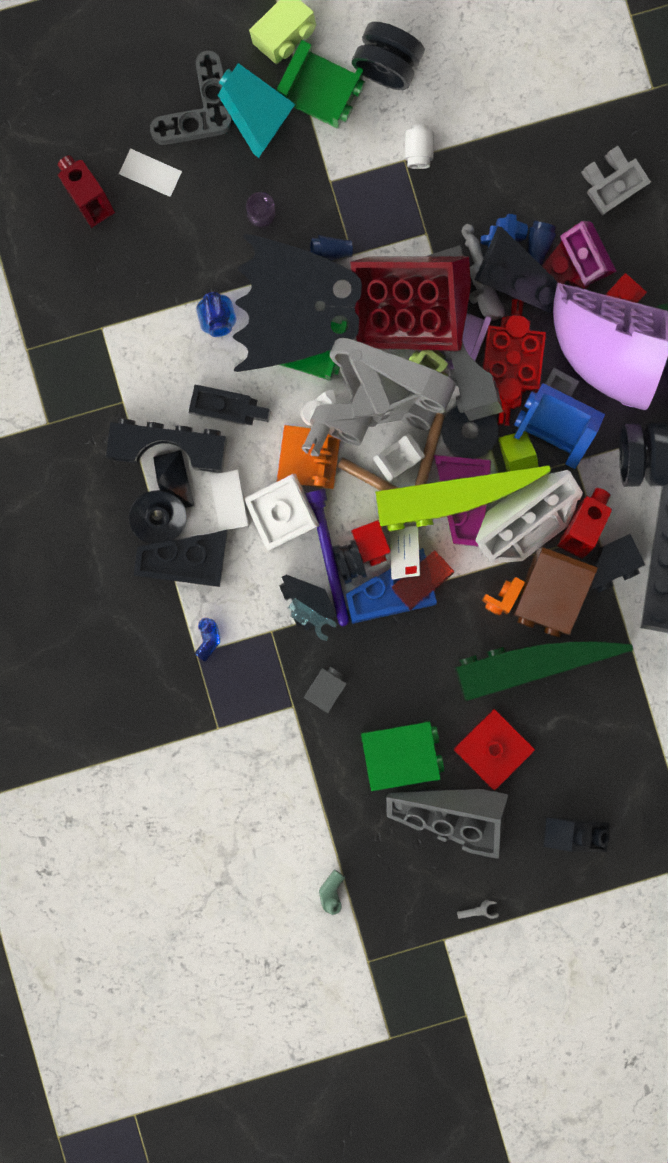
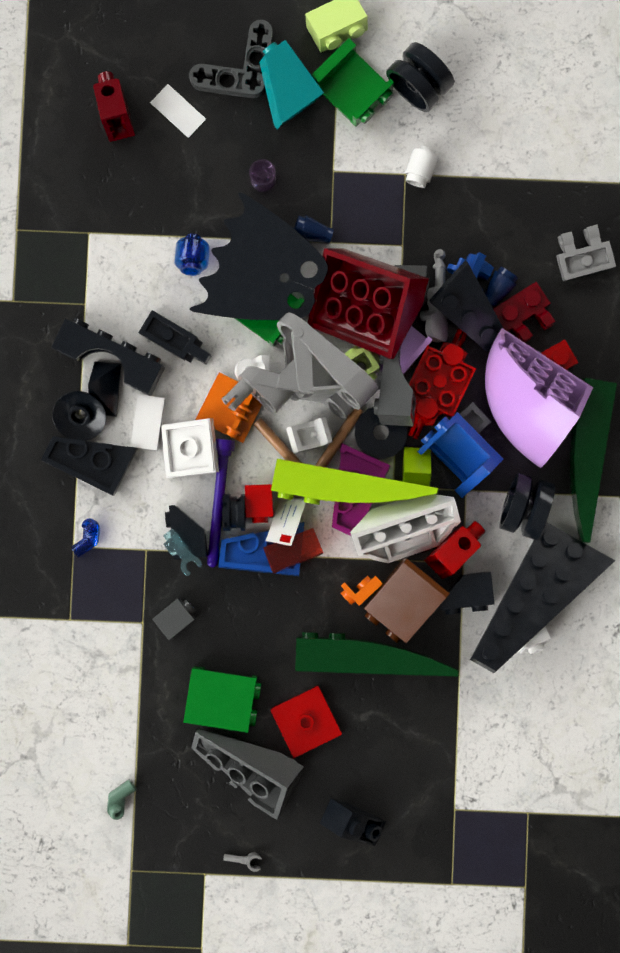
camera: 25 degrees right, 0 degrees up
magenta slope [560,221,616,286] -> none

